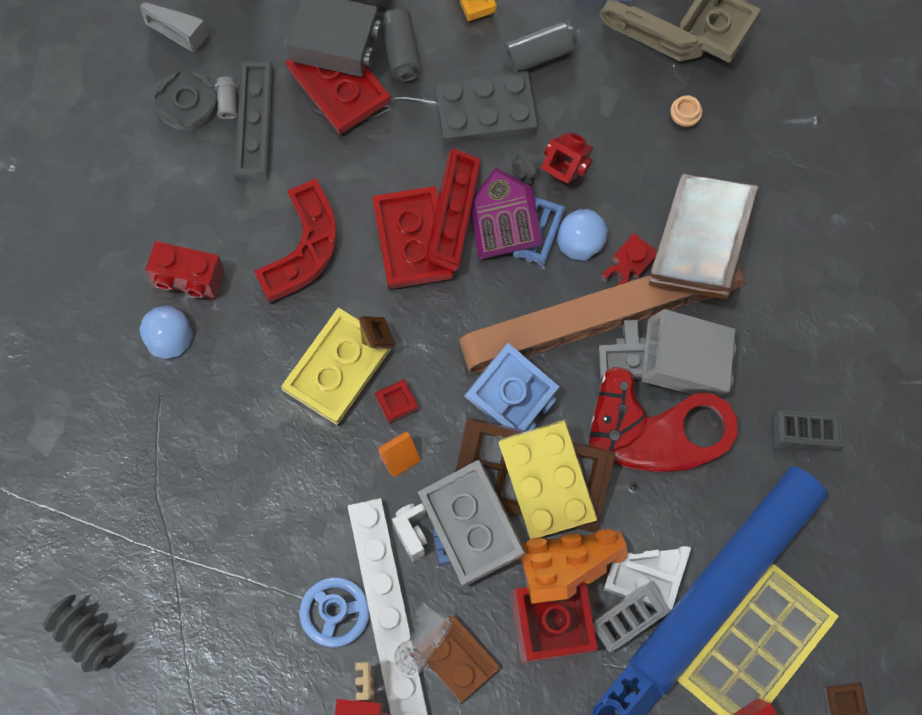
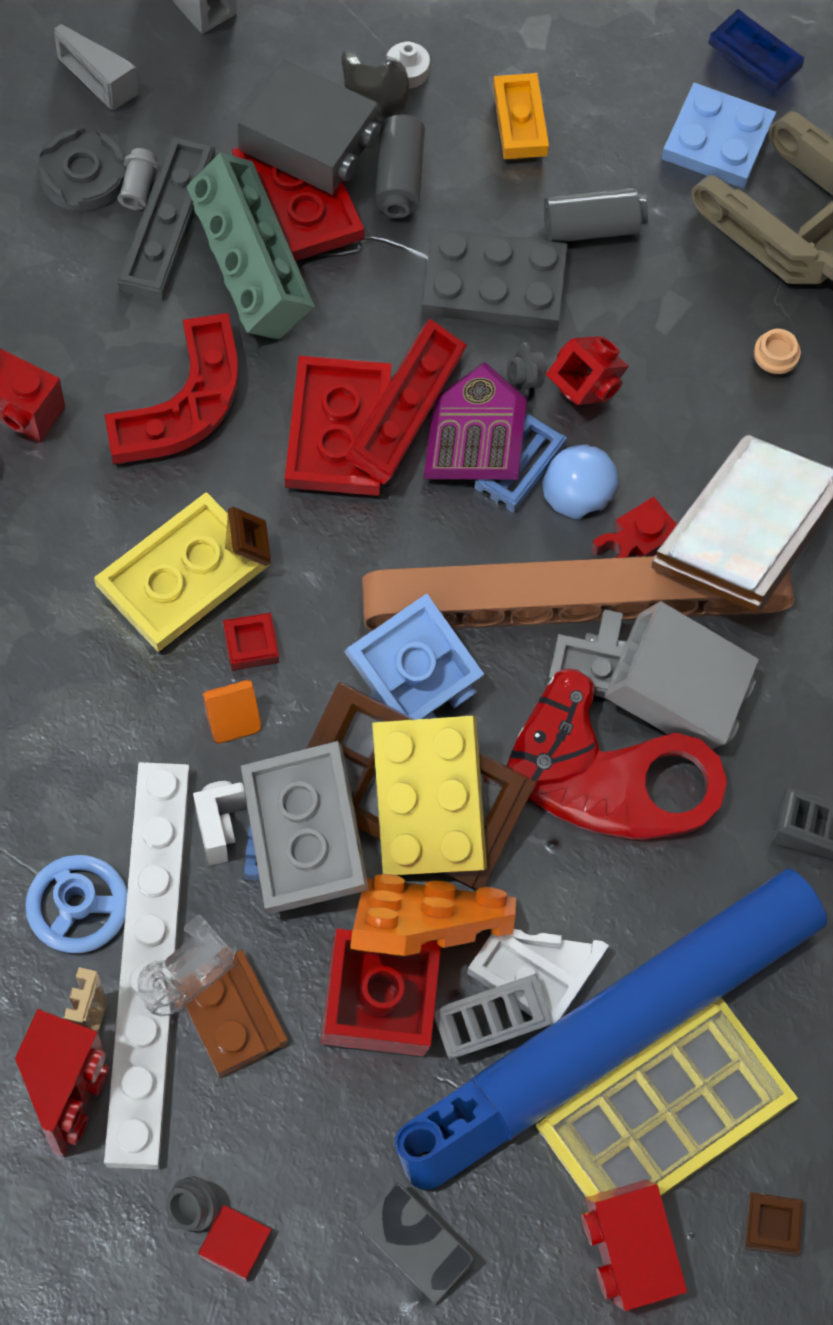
camera: 10 degrees right, 5 degrees down
none -> sand green brick [186,152,315,340]

